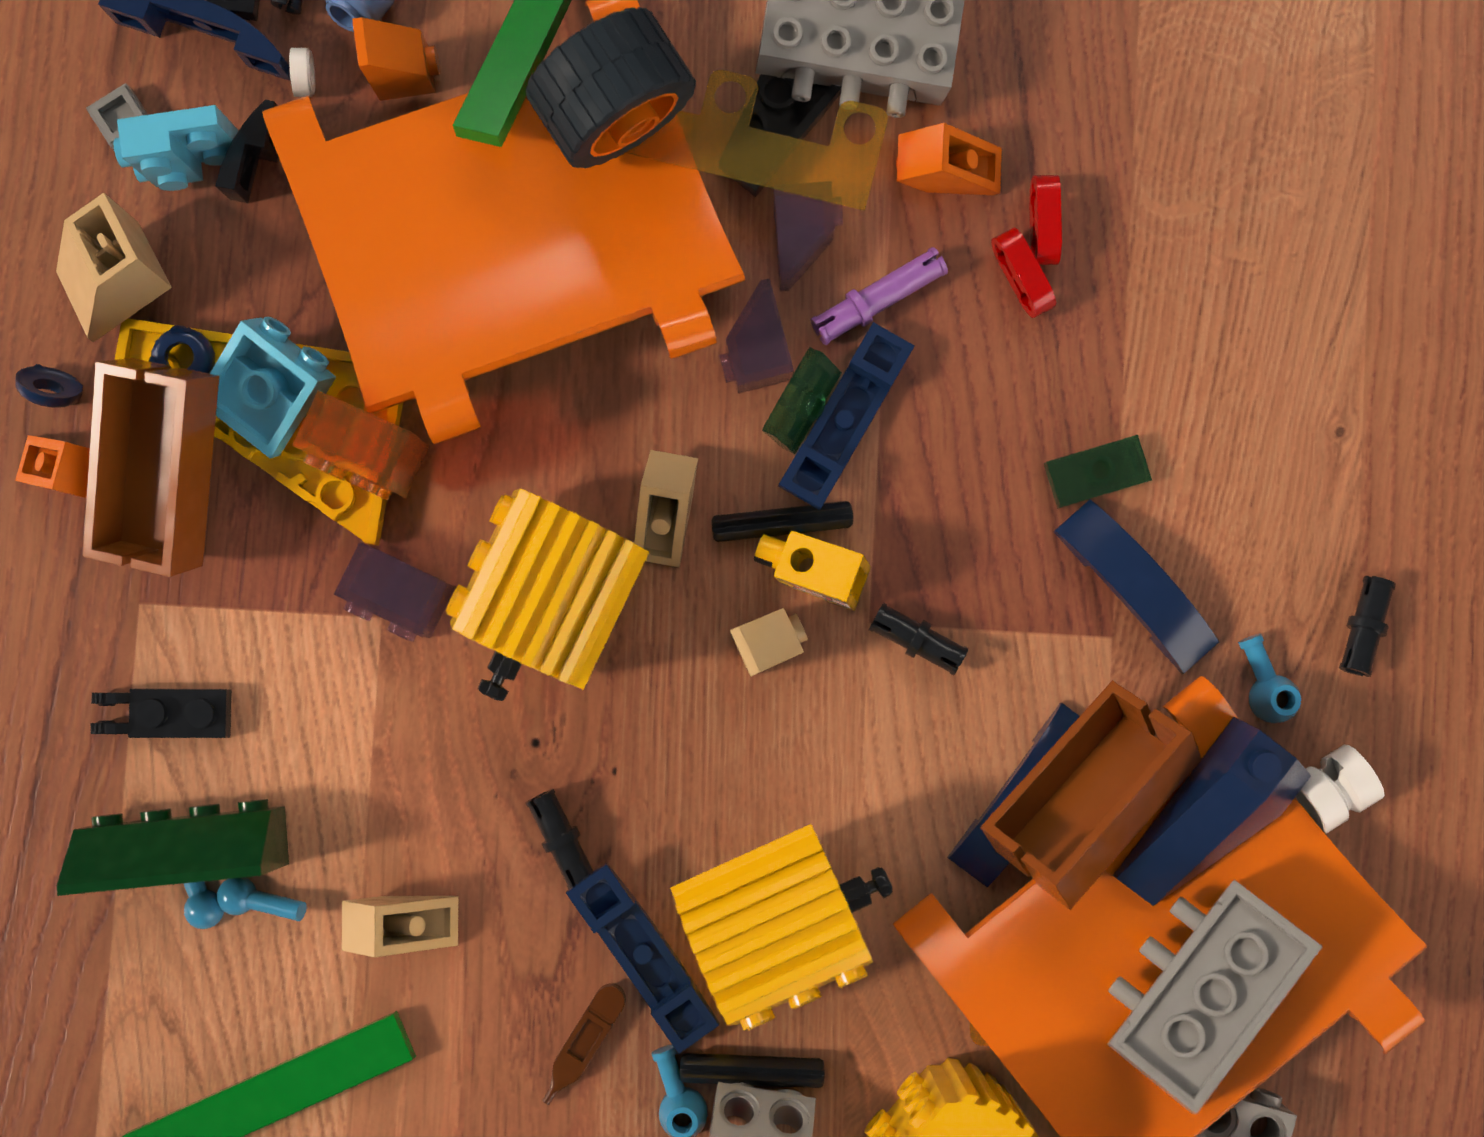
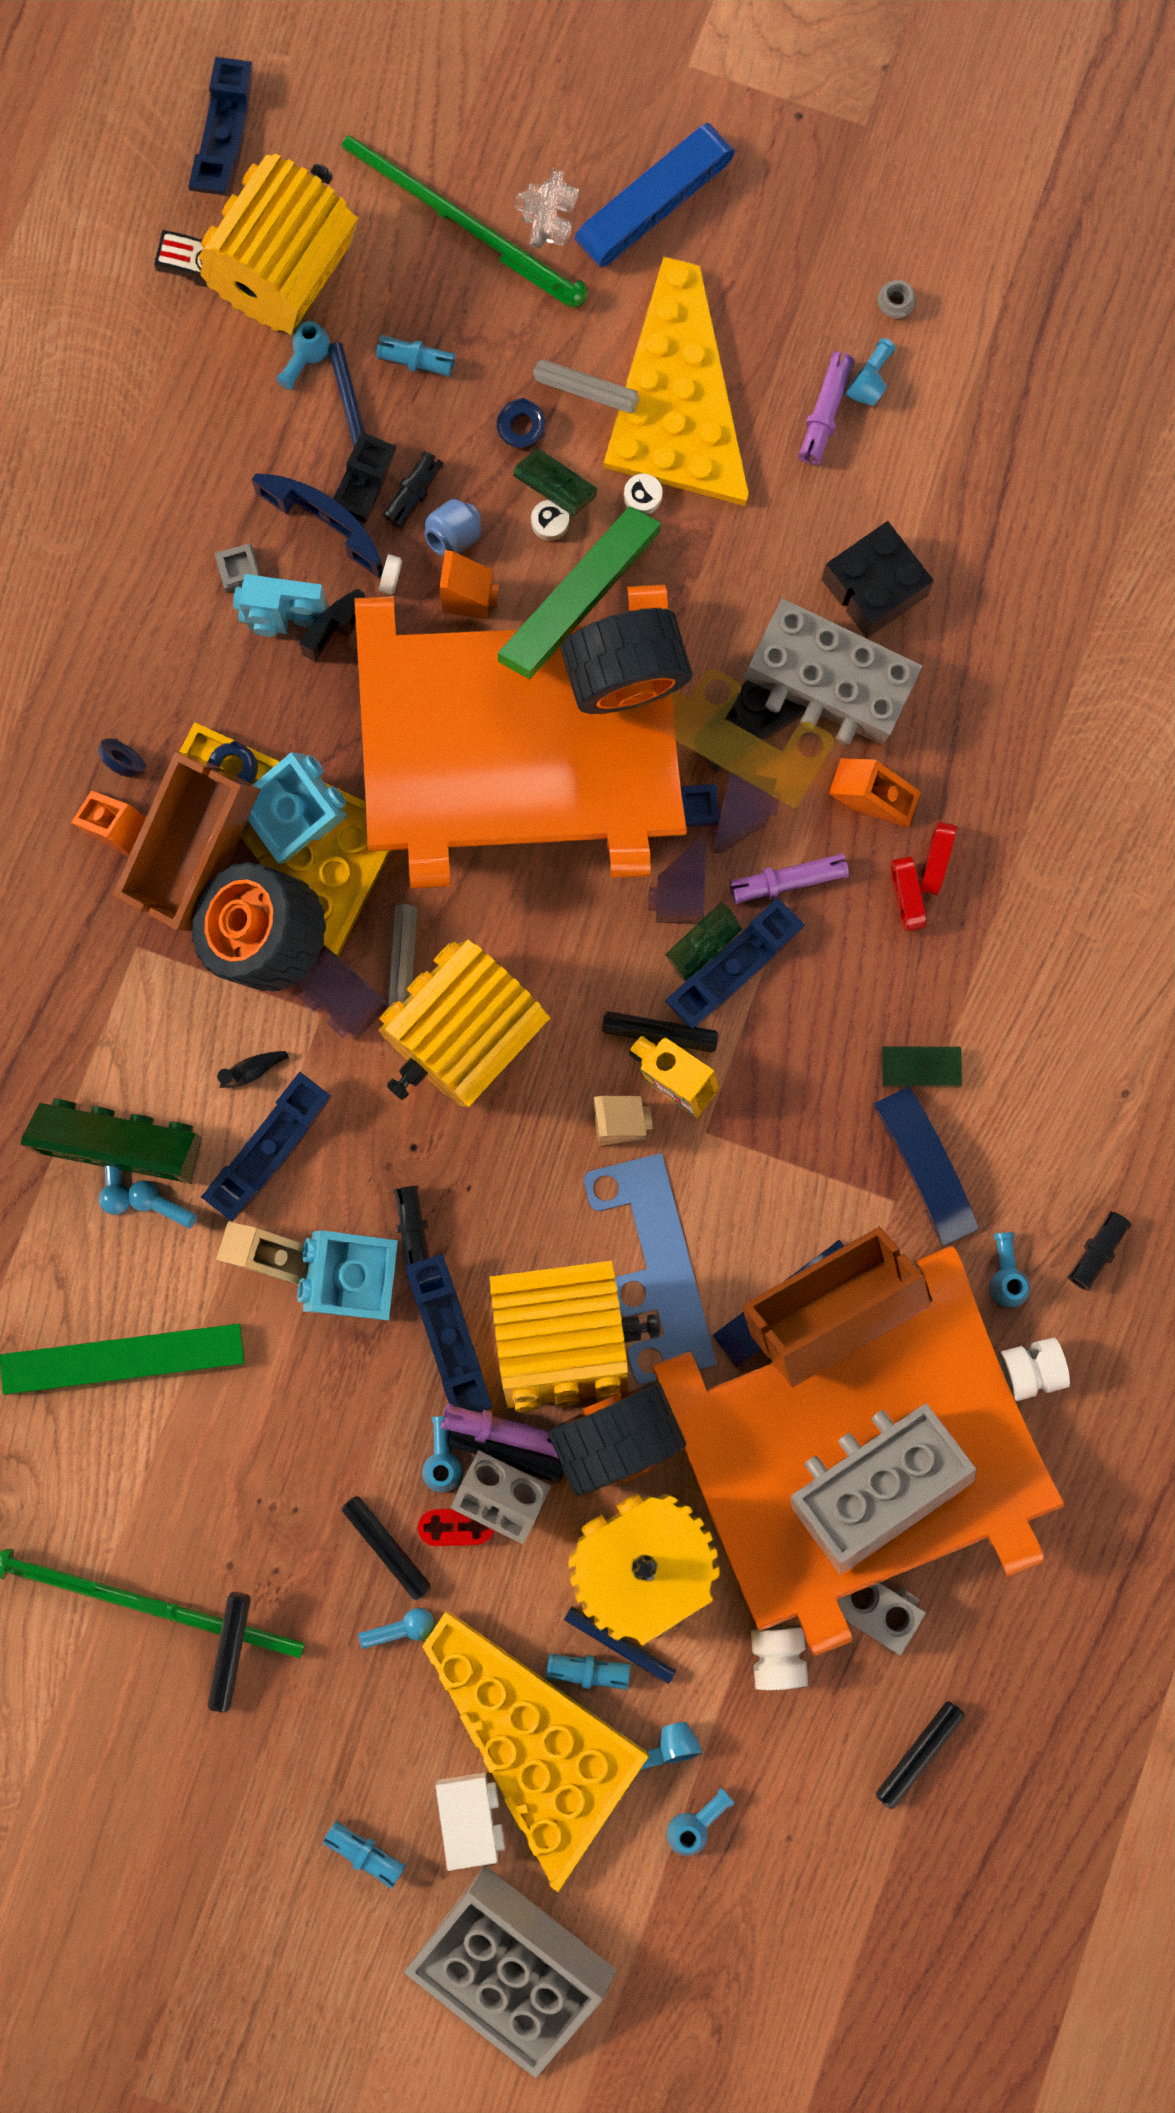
camera: 15 degrees right, 5 degrees down
tan slope [56,193,172,342] -> none
black hinge [90,689,232,738] -> none
clear orange brick [292,390,430,501] -> none
reddish brown piece [542,983,626,1105] -> none
tan slope [634,450,698,567] -> none
black pin [869,602,969,676] -> none
dark blue wedge [1113,717,1311,906] -> none
none -> black wheel [191,862,326,992]
none -> dark blue slope [201,1071,332,1222]
none -> black bar [217,1051,289,1088]
none -> medium azure plate [297,1230,398,1320]
none -> light grey axle [387,904,418,1009]
none -> medium lavender pin [441,1404,558,1458]
none -> black wheel [548,1382,687,1495]
none -> medium blue piece [584,1153,717,1384]
none -> dark blue plate [681,784,719,827]

